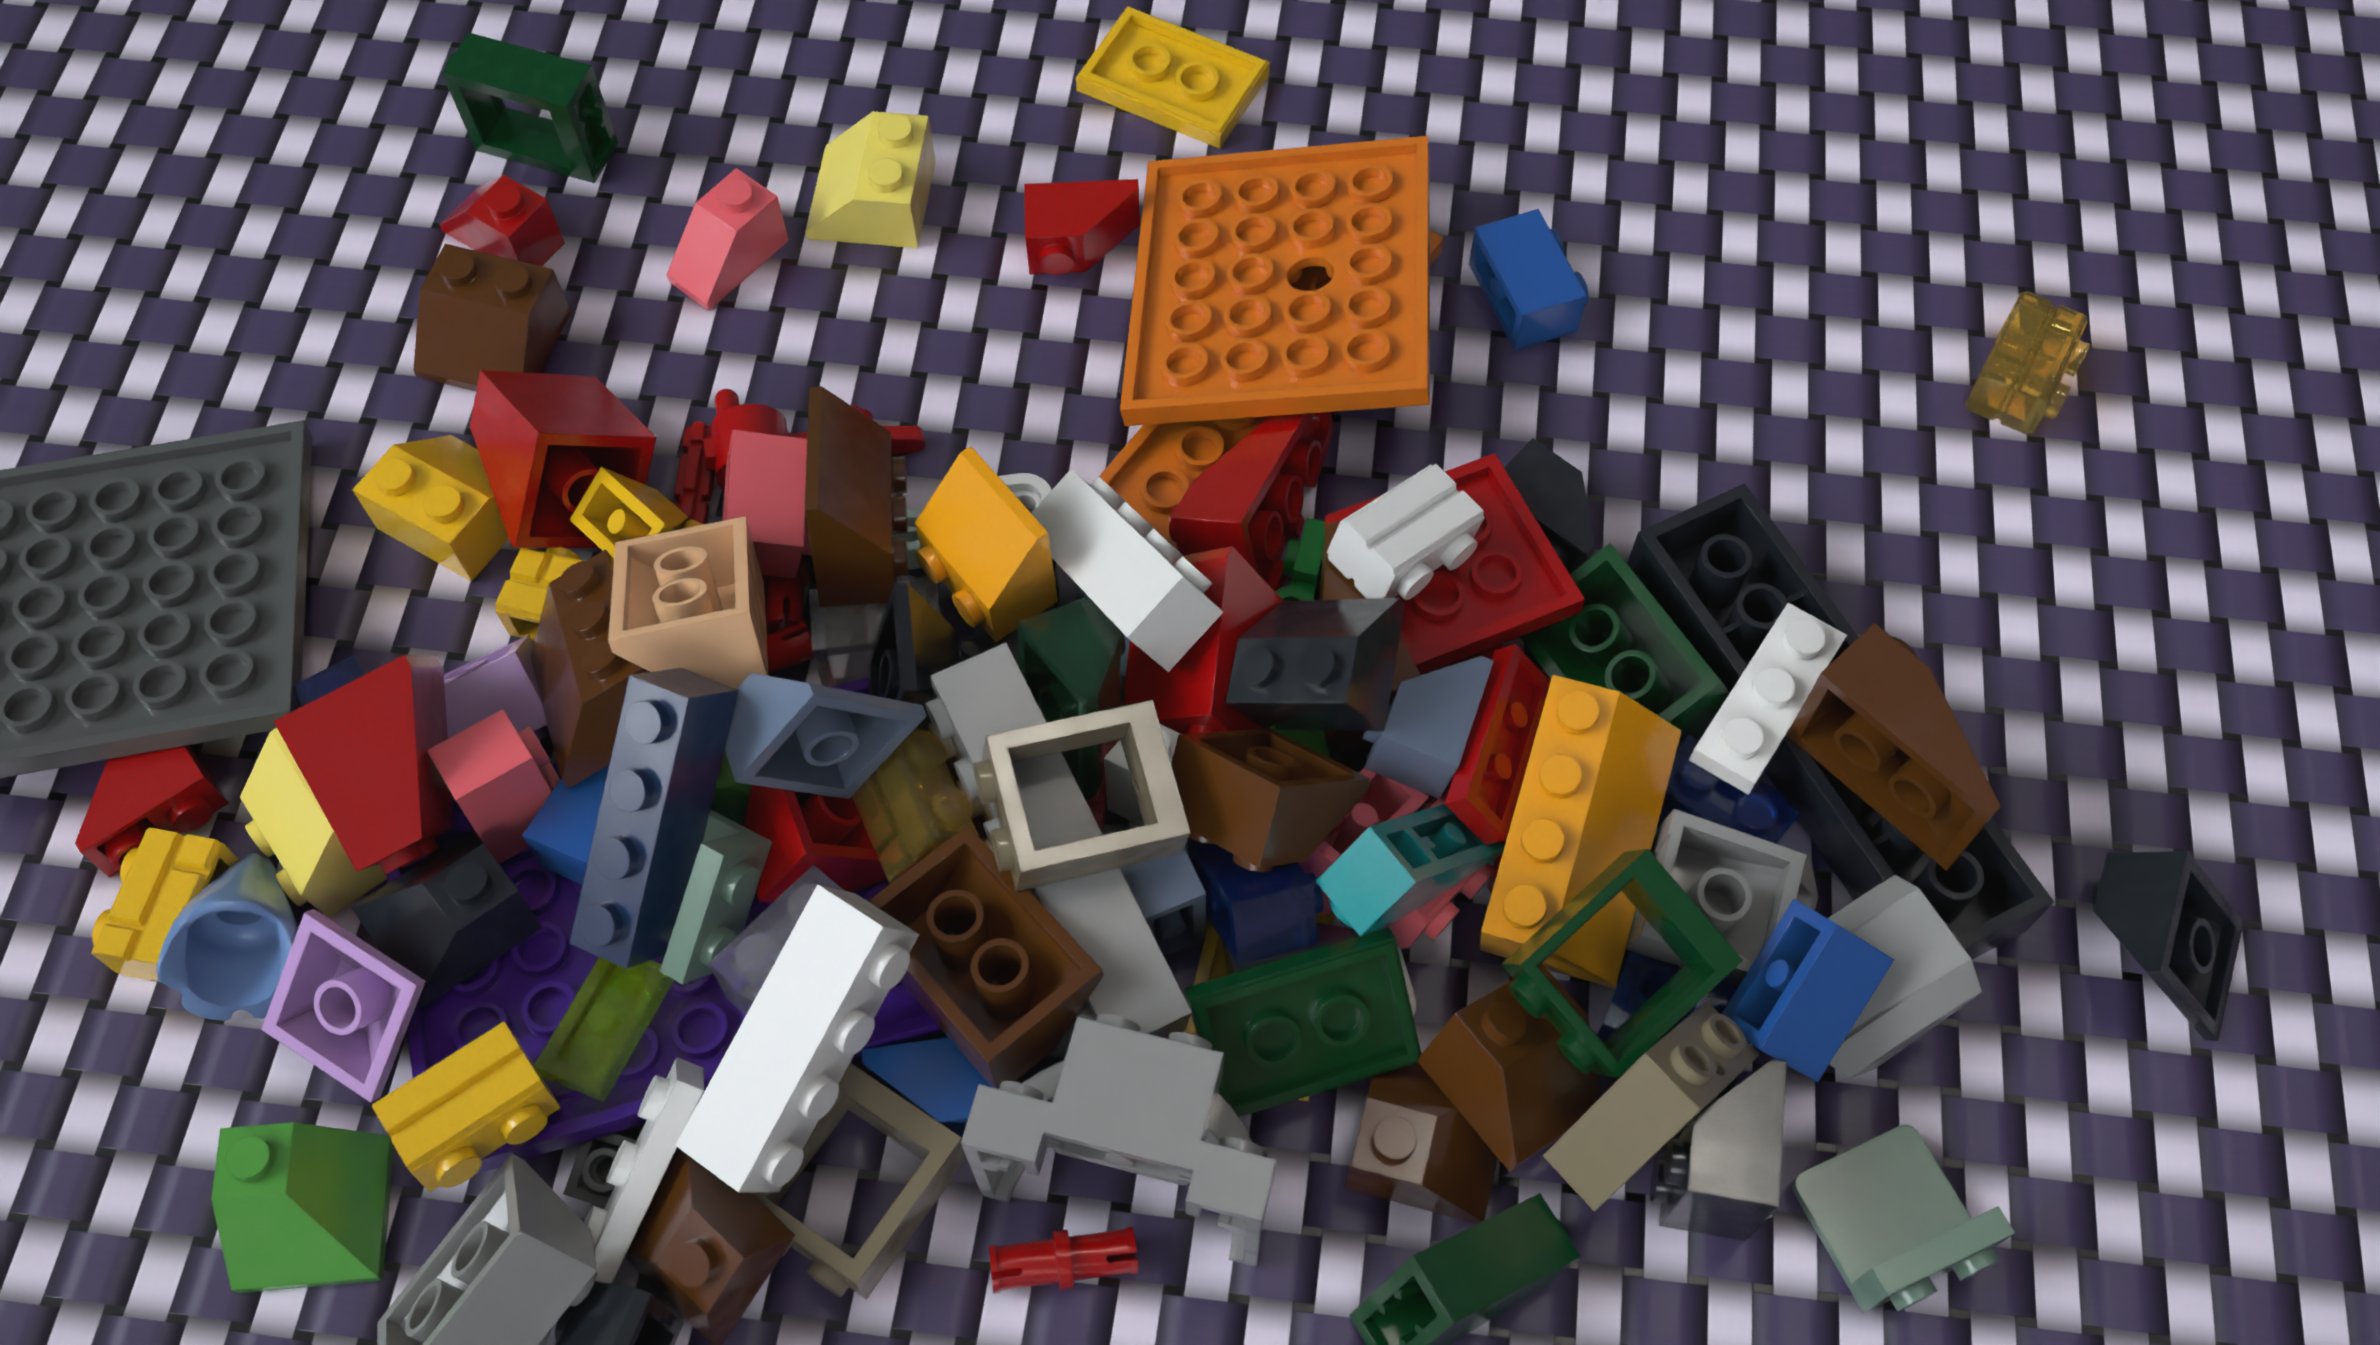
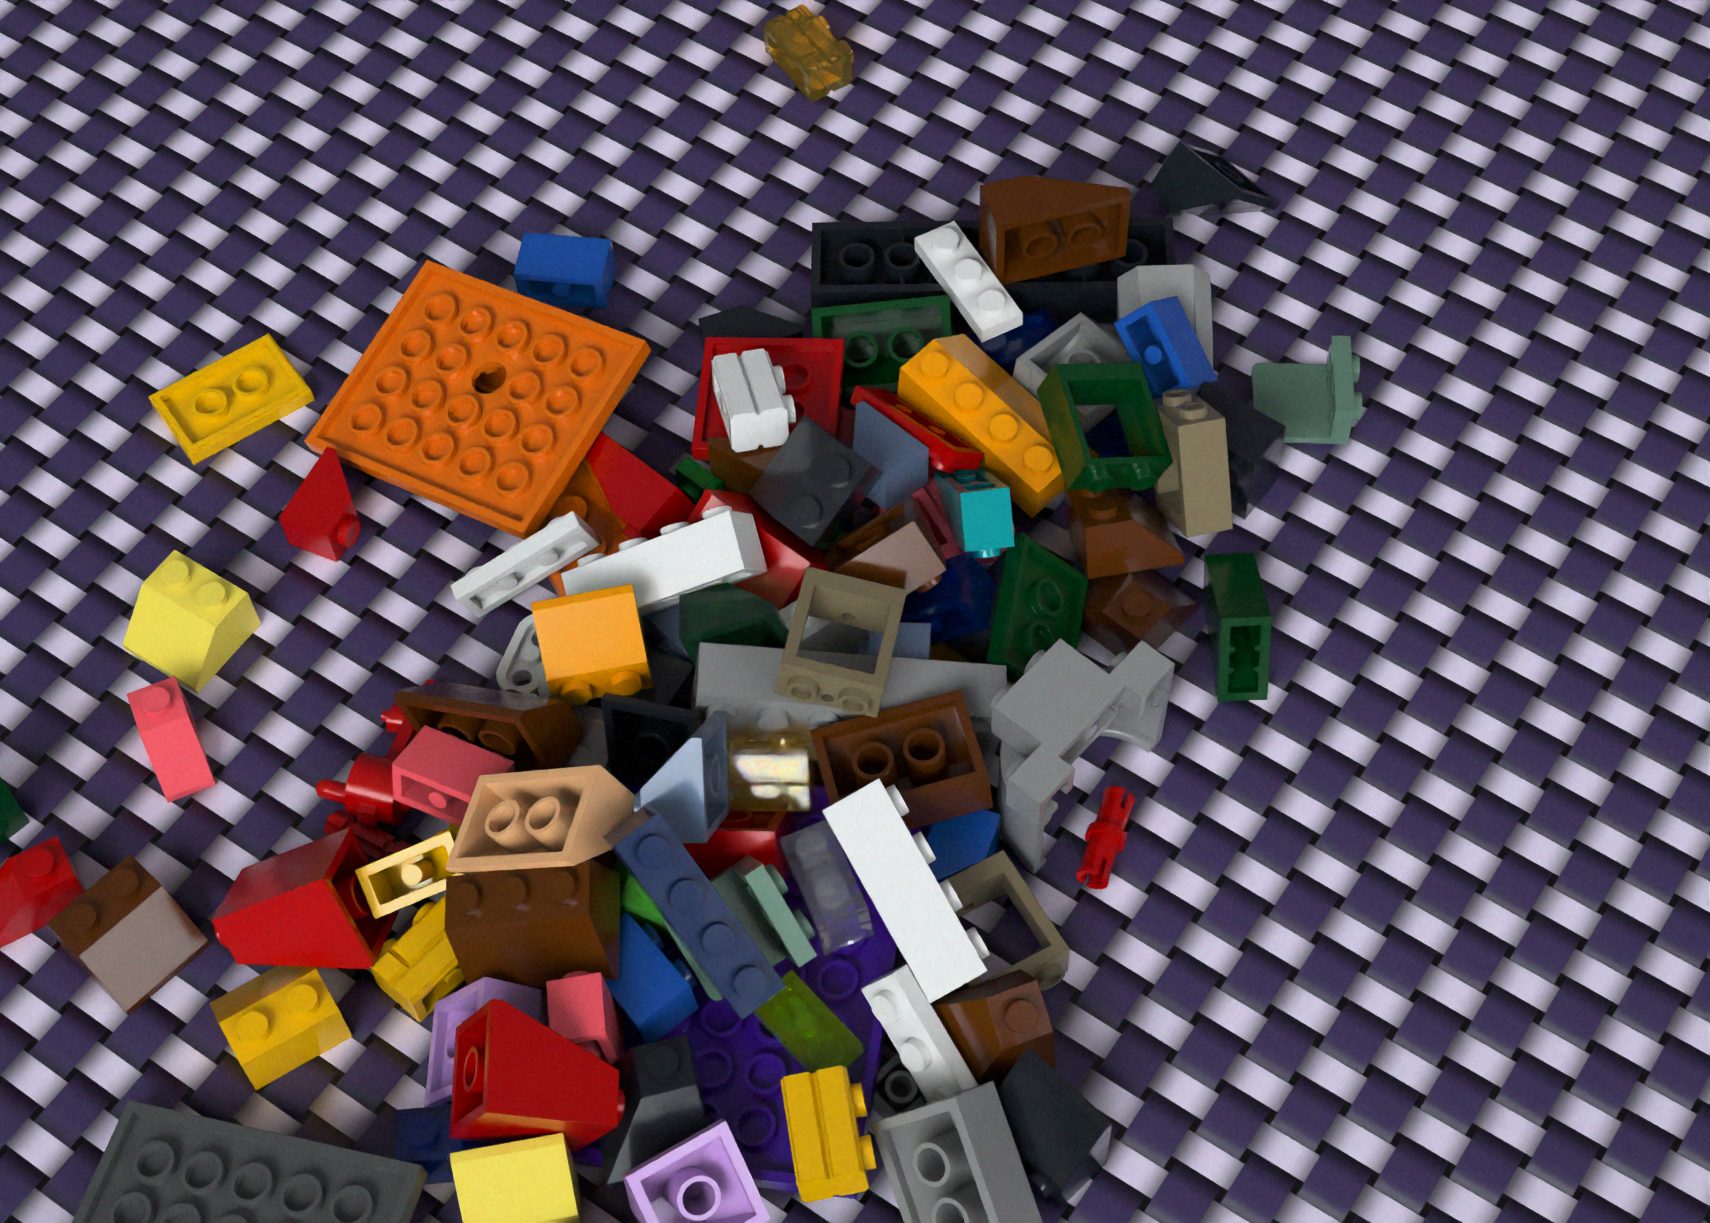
camera: 60 degrees left, 5 degrees down
none -> white plate [450,511,600,618]

